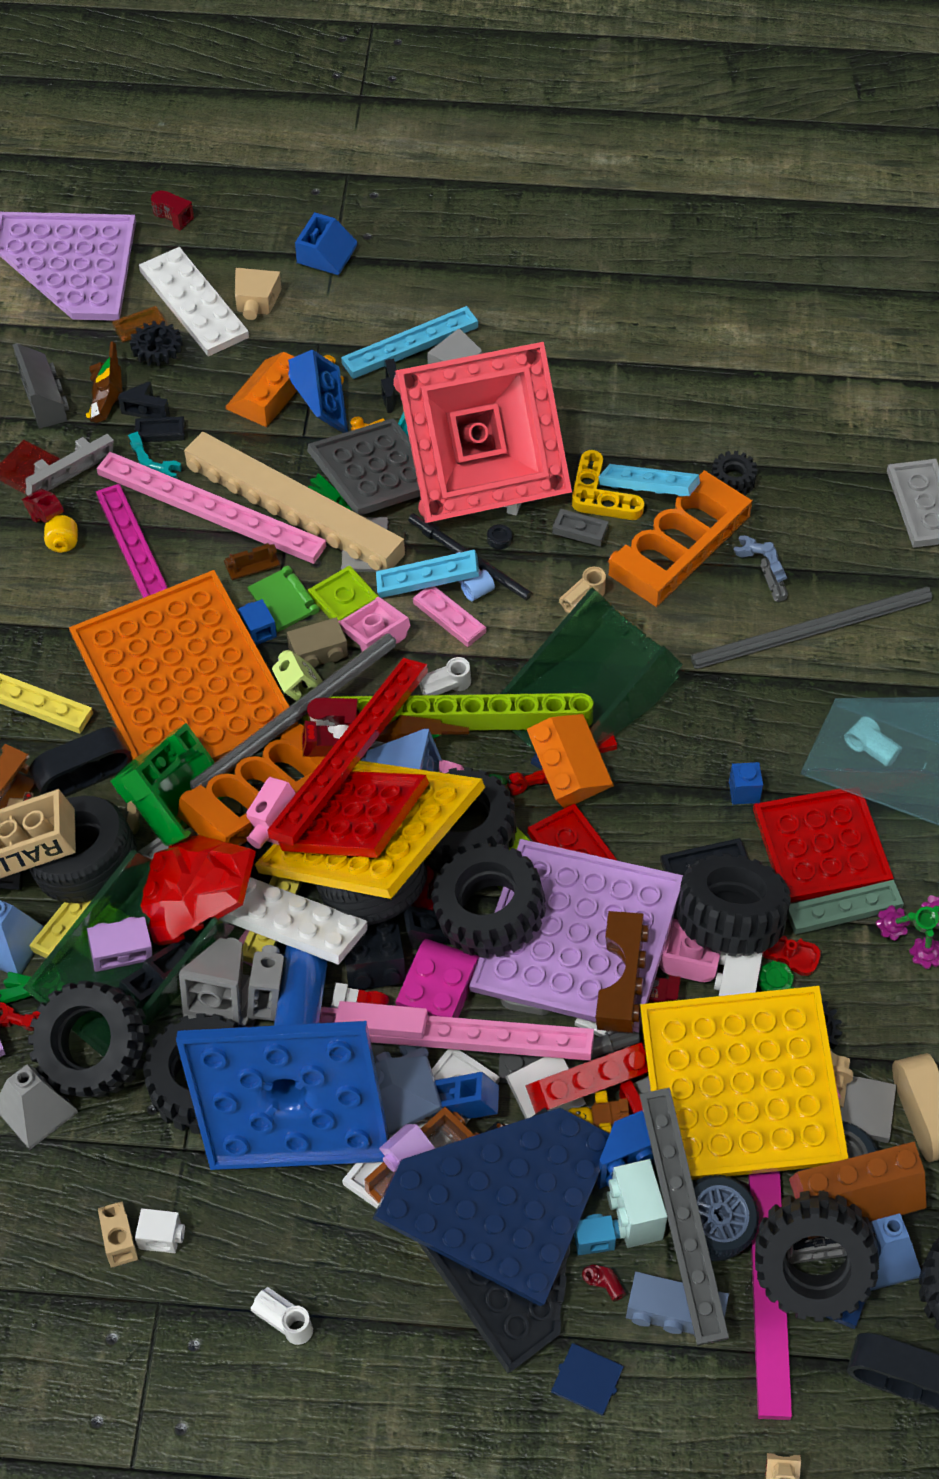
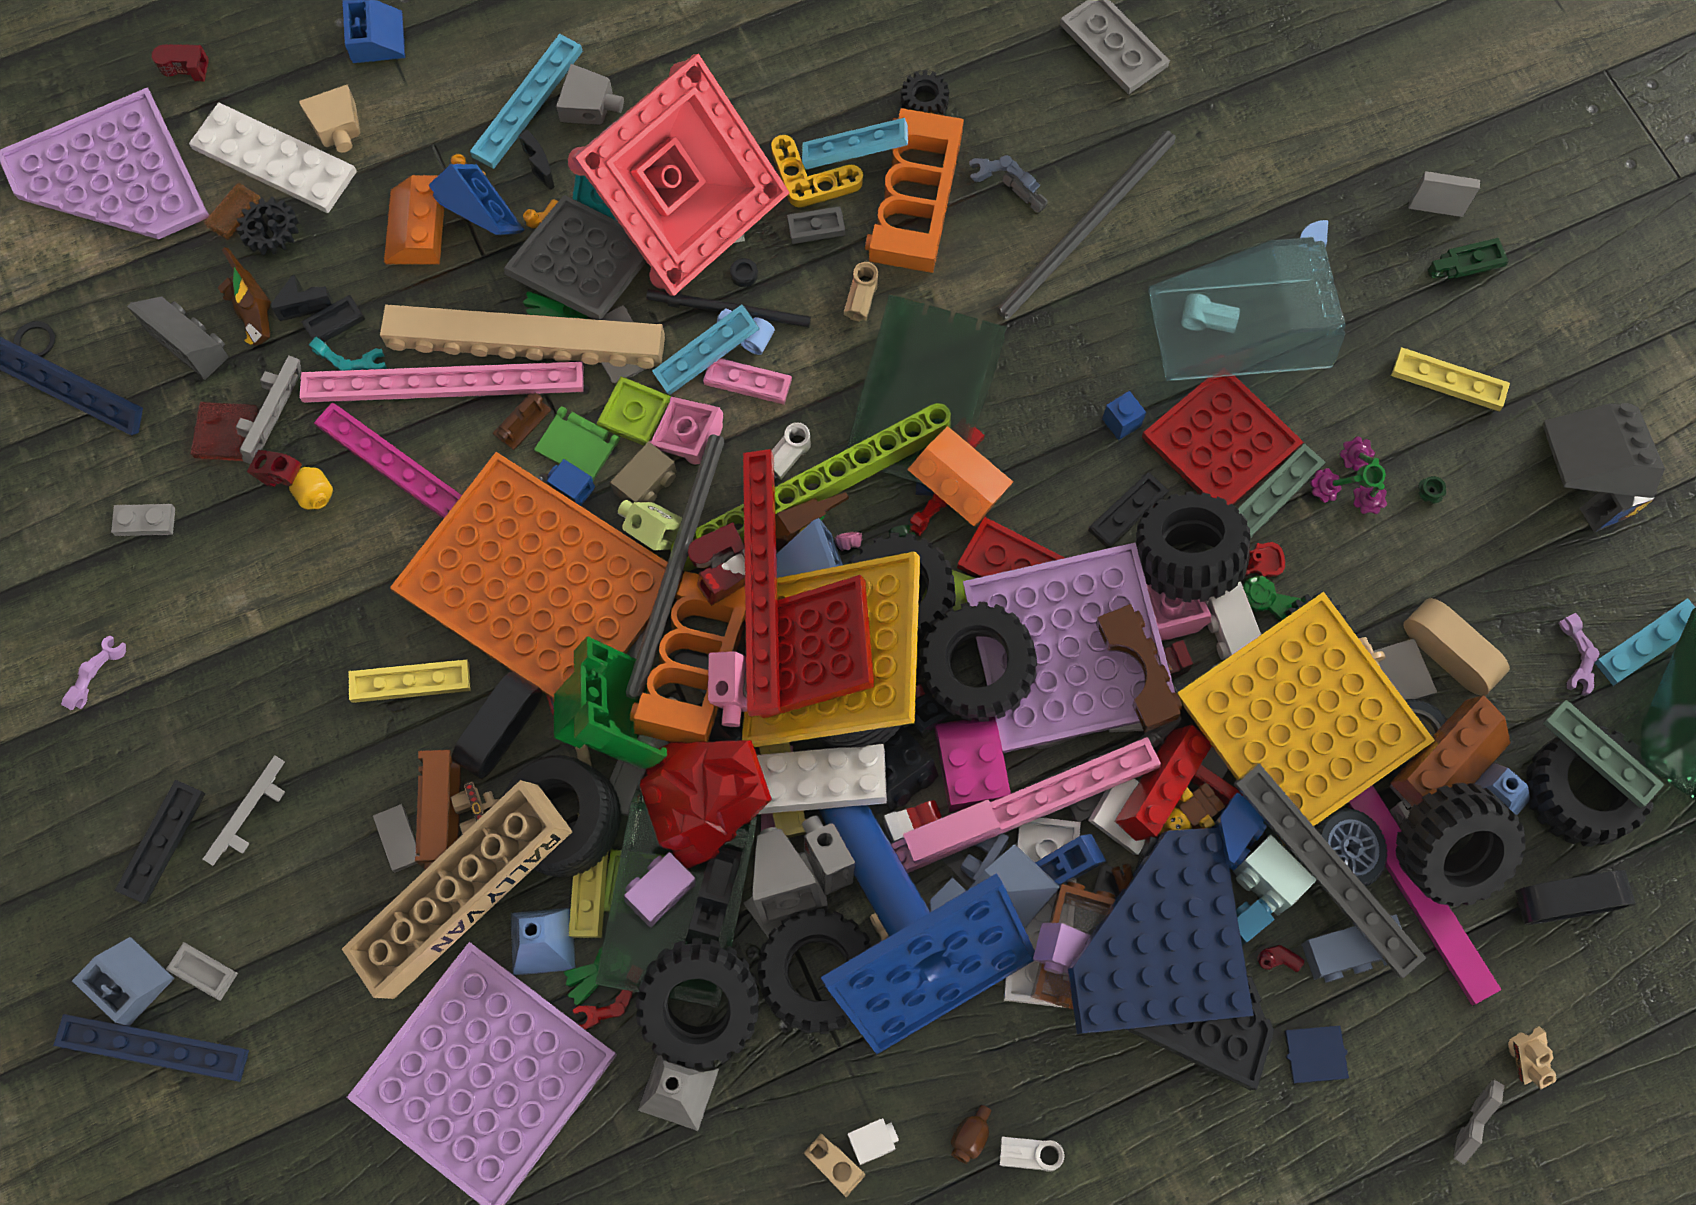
camera: 30 degrees left, 15 degrees up
none -> reddish brown plant [951,1105,992,1164]

